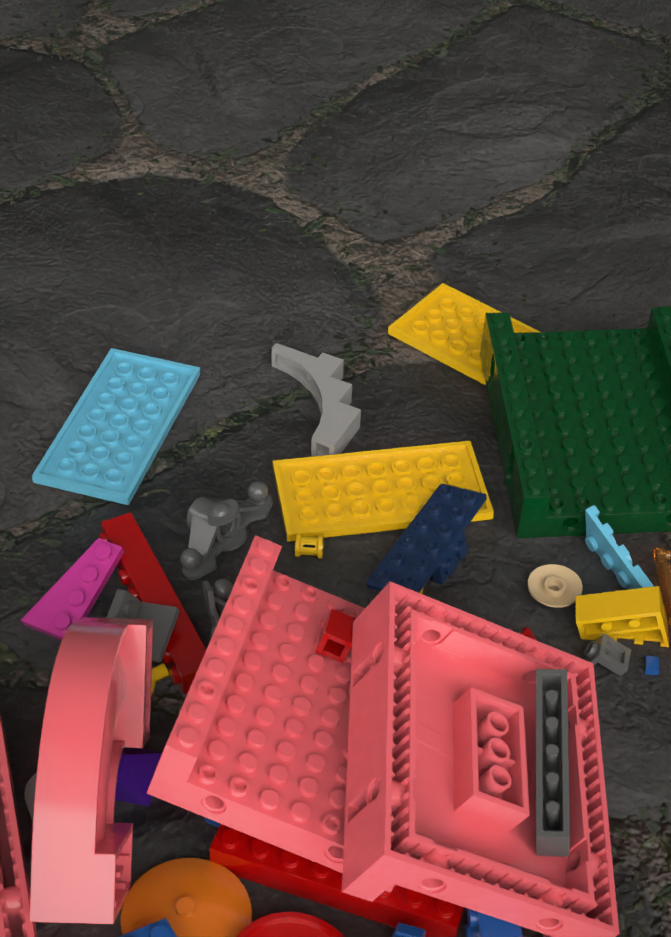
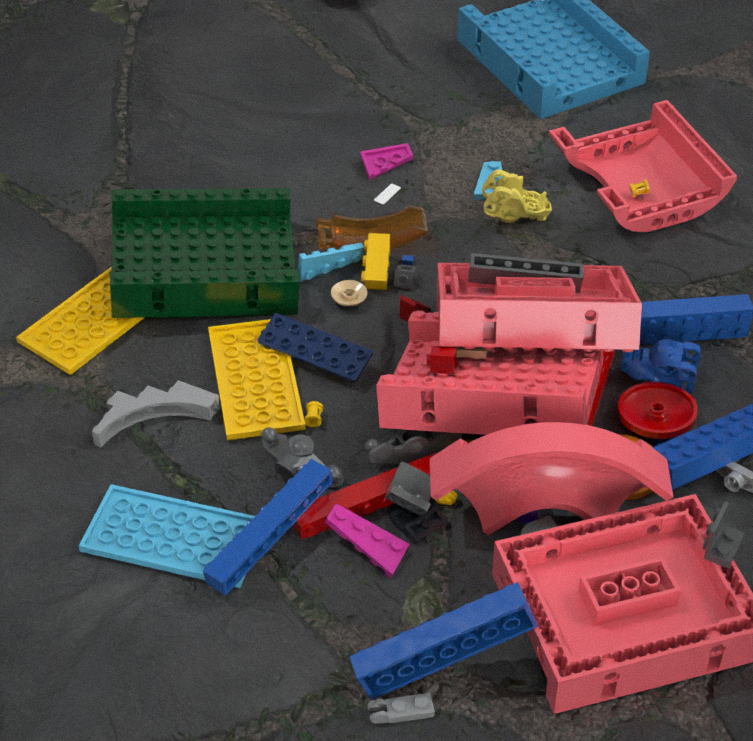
camera: 90 degrees left, 0 degrees up
none -> blue brick [203,459,333,596]

